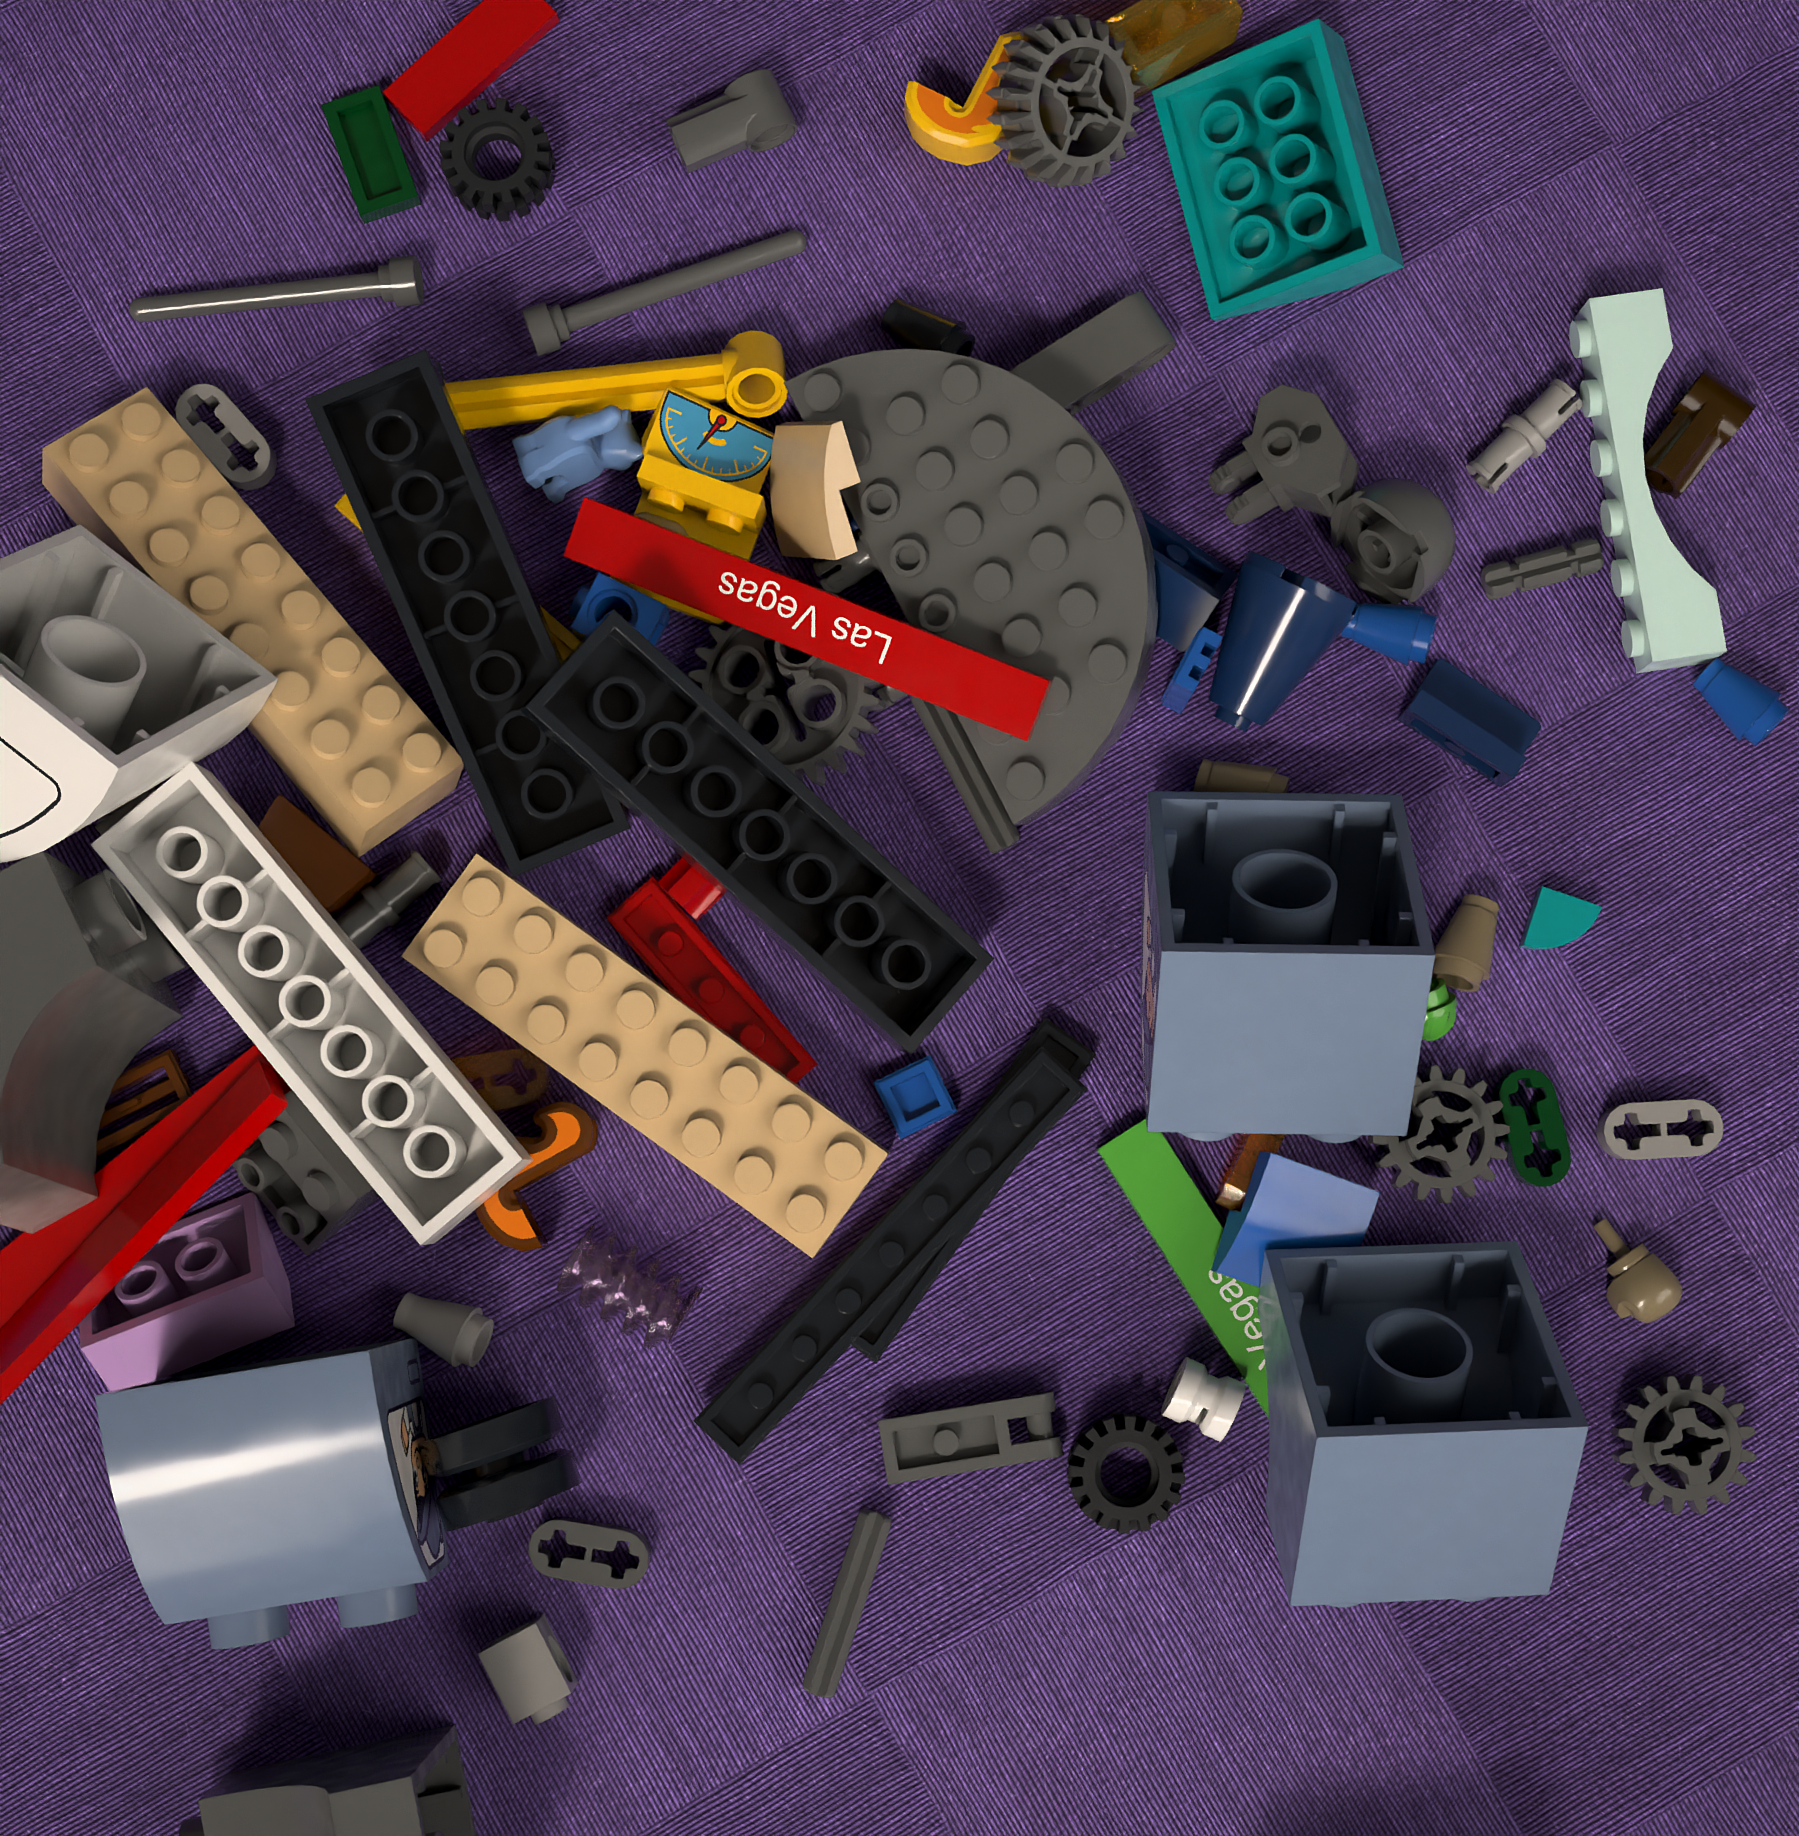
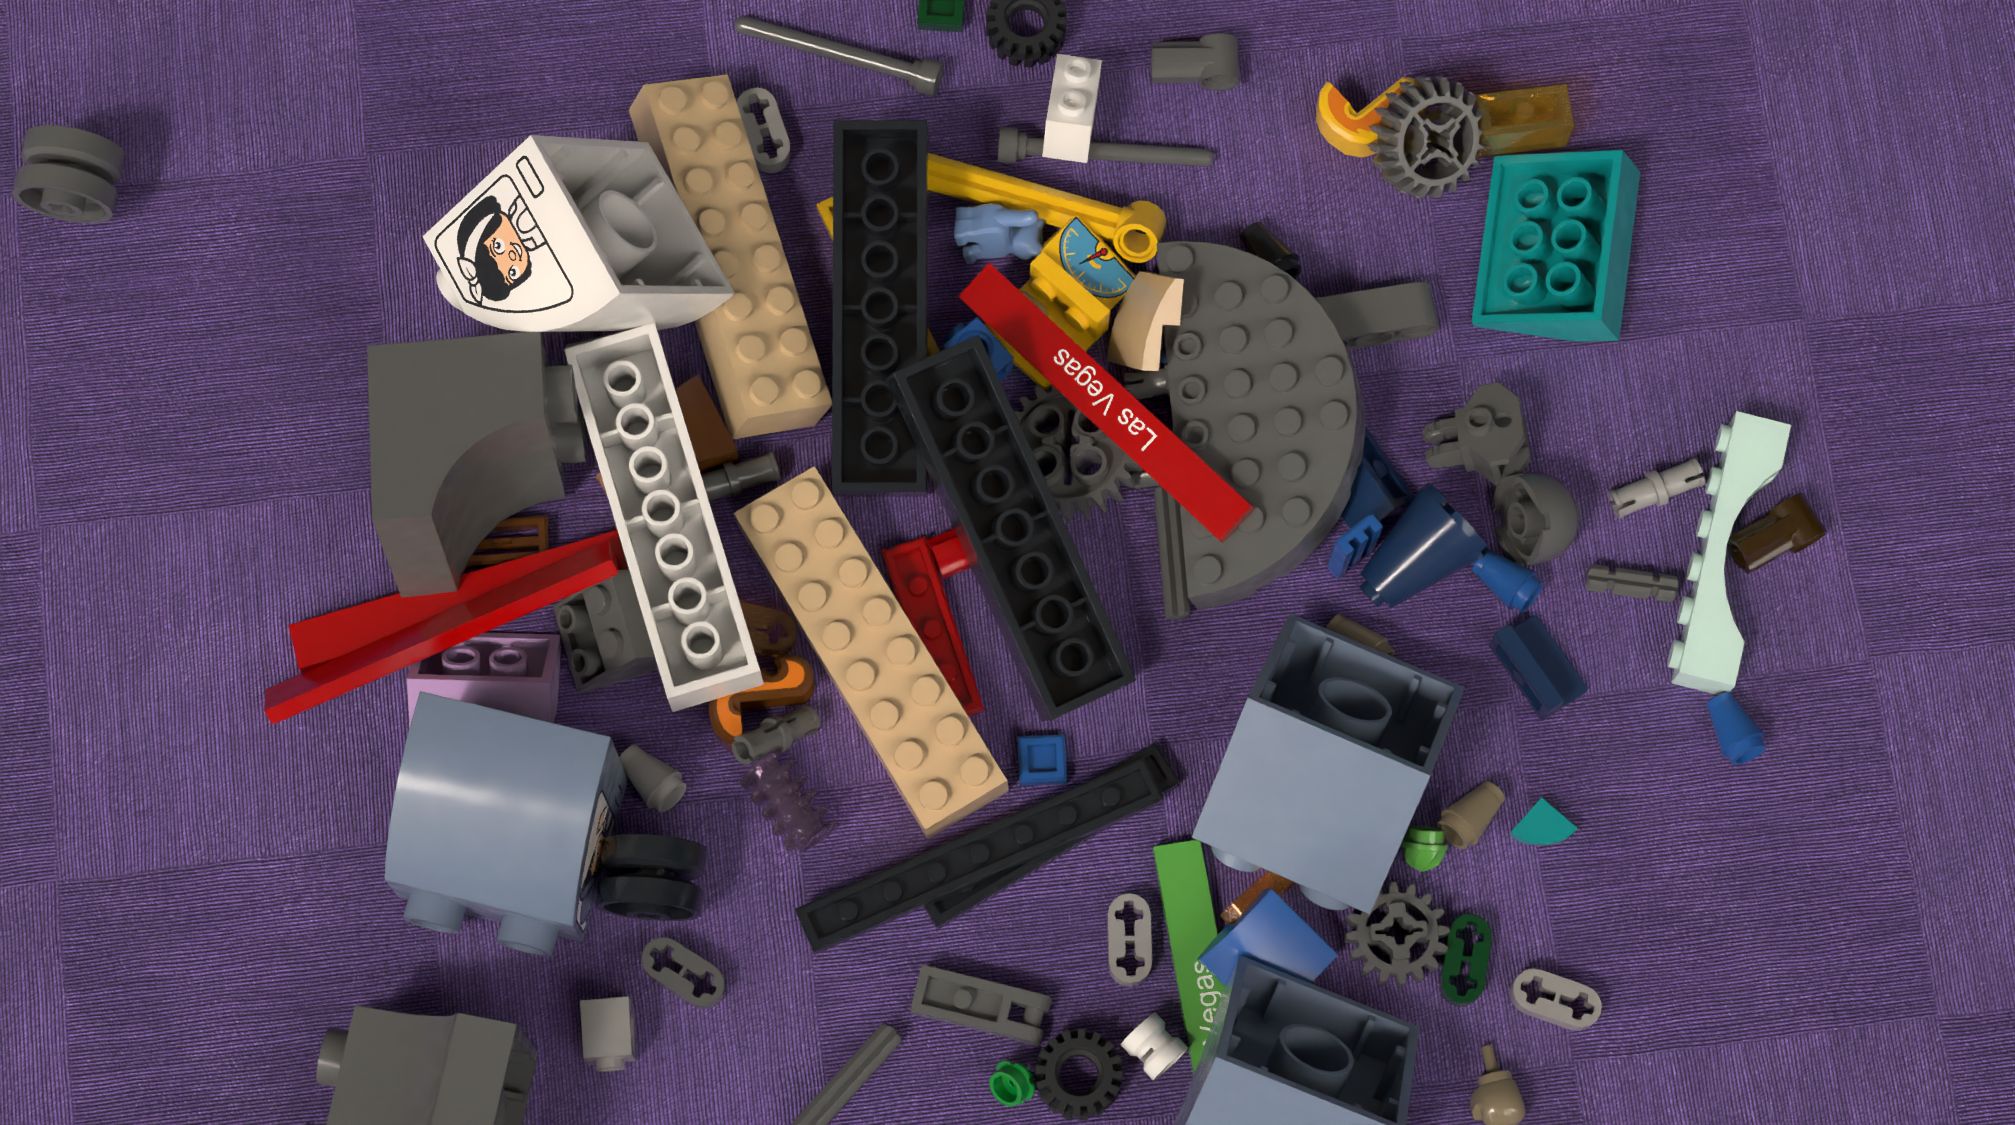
camera: 20 degrees right, 10 degrees down
none -> dark grey pin [732,705,820,765]
none -> green plate [989,1060,1035,1107]
none -> white brick [1042,54,1102,163]
none -> light grey beam [1107,893,1152,987]

